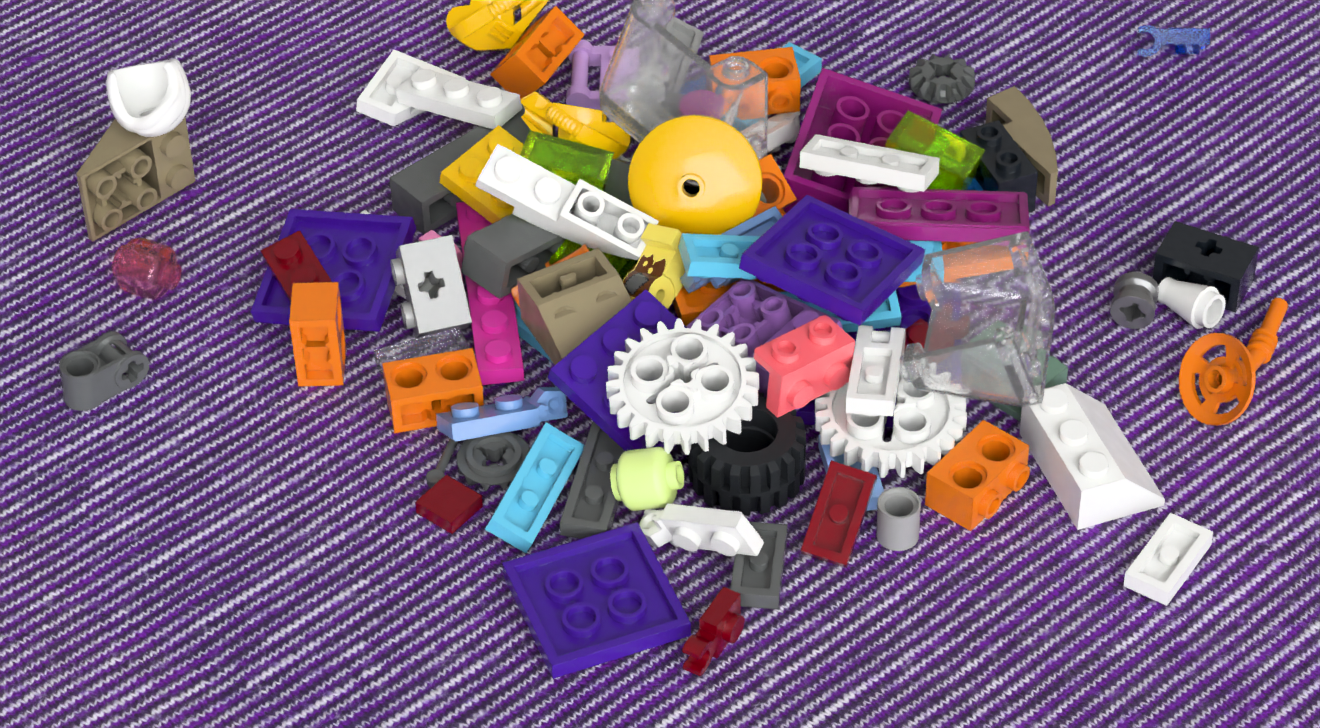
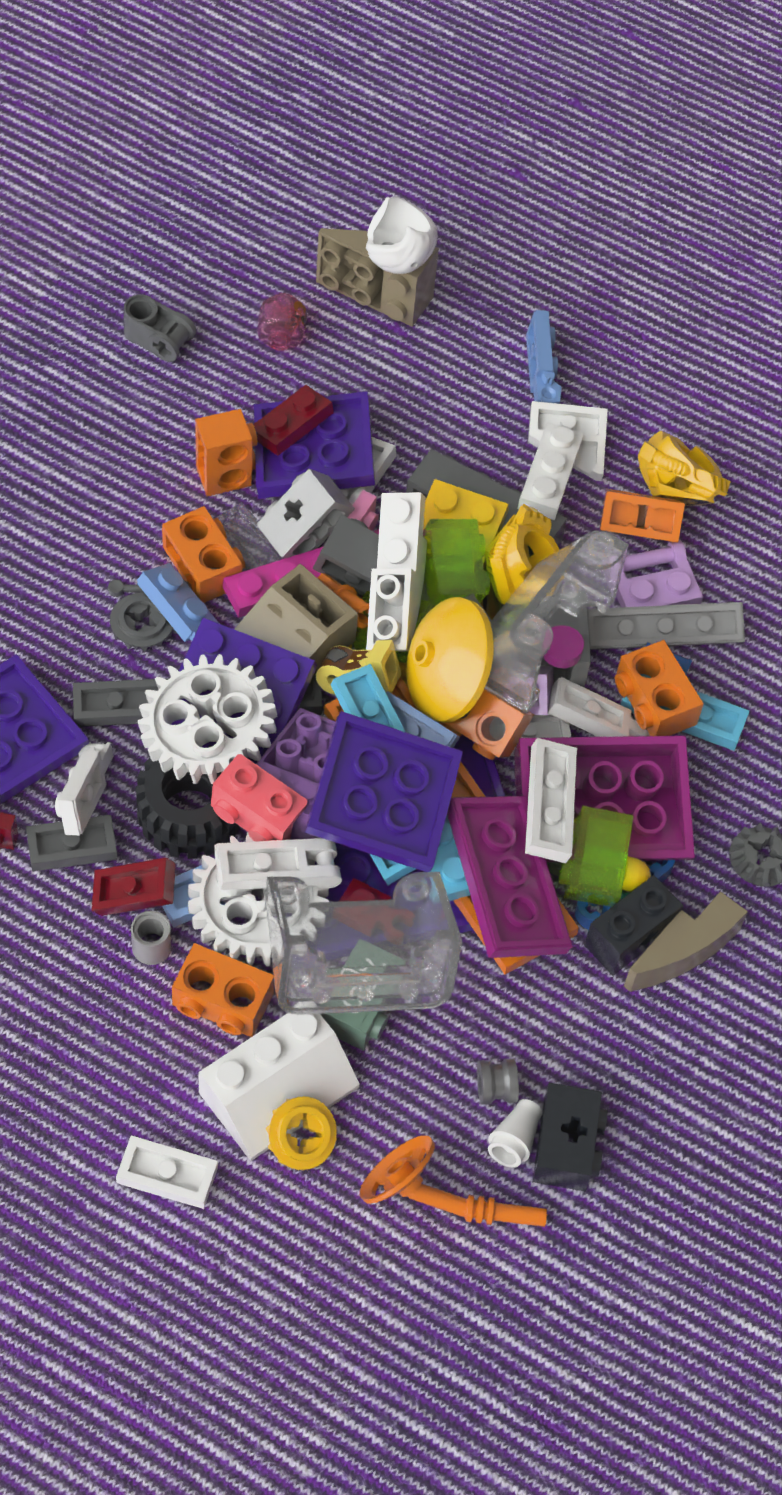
camera: 65 degrees right, 15 degrees up
dark red tile [415,475,483,534] -> none
medium azure plate [485,422,585,553] -> none
yellowish green head [610,447,684,511] -> none
none -> yellow gear [265,1097,337,1170]
none -> medium blue hinge [526,310,562,404]

